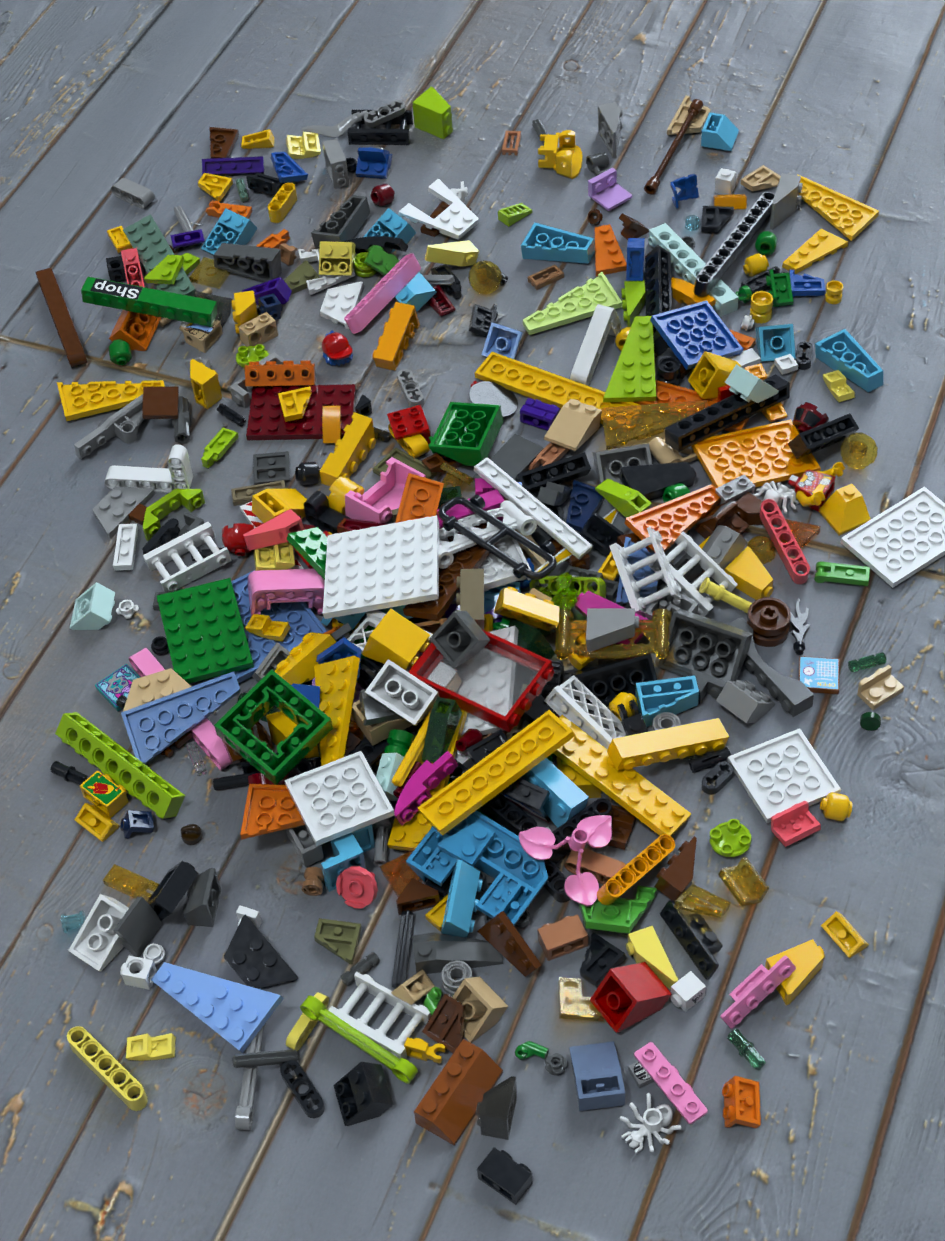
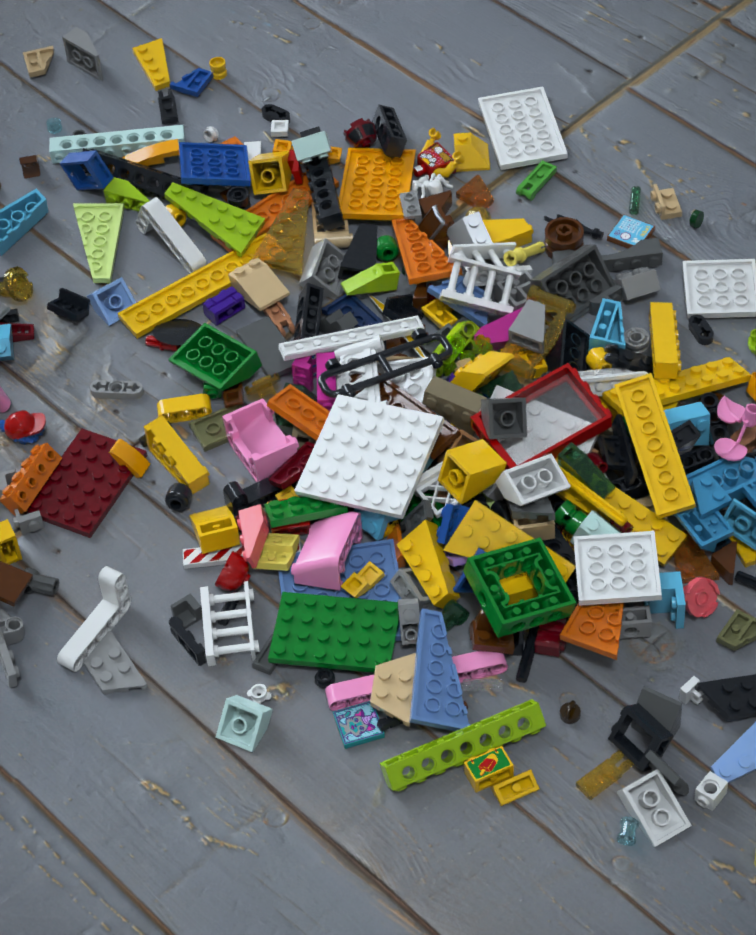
camera: 65 degrees left, 0 degrees up
black axle [50,761,89,785] -> none
white plate [113,524,138,571] -> none
dark blue bracket [120,810,154,838] -> none
reddish brown tile [128,503,147,526] -> none
lime slope [143,489,205,541] -> none
white plate [143,943,165,965] -> none
lime hinge [201,427,239,468] -> none
black axle [217,403,246,426] -> none
dark tan tile [231,480,286,506] -> none
dark grey slope [253,451,290,485] -> none
yellow wing [278,386,312,422] -> none
medium nougat wheel [302,867,324,896] -> none
yellow brick [326,477,364,516] -> none
black slope [355,395,372,416] -> none
light orange wedge [373,302,420,371] -> none
red bracket [387,405,431,444] -> none
dark pink slope [394,751,458,826] -> none
medium nougat tile [528,264,564,290] -> none
orange wing [595,224,627,276] -> none
blue piece [670,174,699,209] -> none
black pin [689,747,731,772] -> none
black beam [694,192,775,297] -> none
black wing [701,206,734,232] -> none
light orange slope [713,194,747,209] -> none
white brick [715,168,736,195] -> none
green tile [735,285,752,303] -> none
yellow head [743,253,769,277] -> none
yellow wheel [750,291,773,324] -> none
green head [755,231,778,256] -> none
medium azure slope [755,324,796,362] -> none
coral beam [759,499,810,584] -> none
green bracket [766,270,793,307] -> none
yellow wing [797,174,879,241] -> none
medium azure wedge [815,329,883,392] -> none
light yellow slope [823,370,855,402] -> none
clear yellow tile [840,433,878,469] -> none
none -> light grey slope [398,598,420,645]

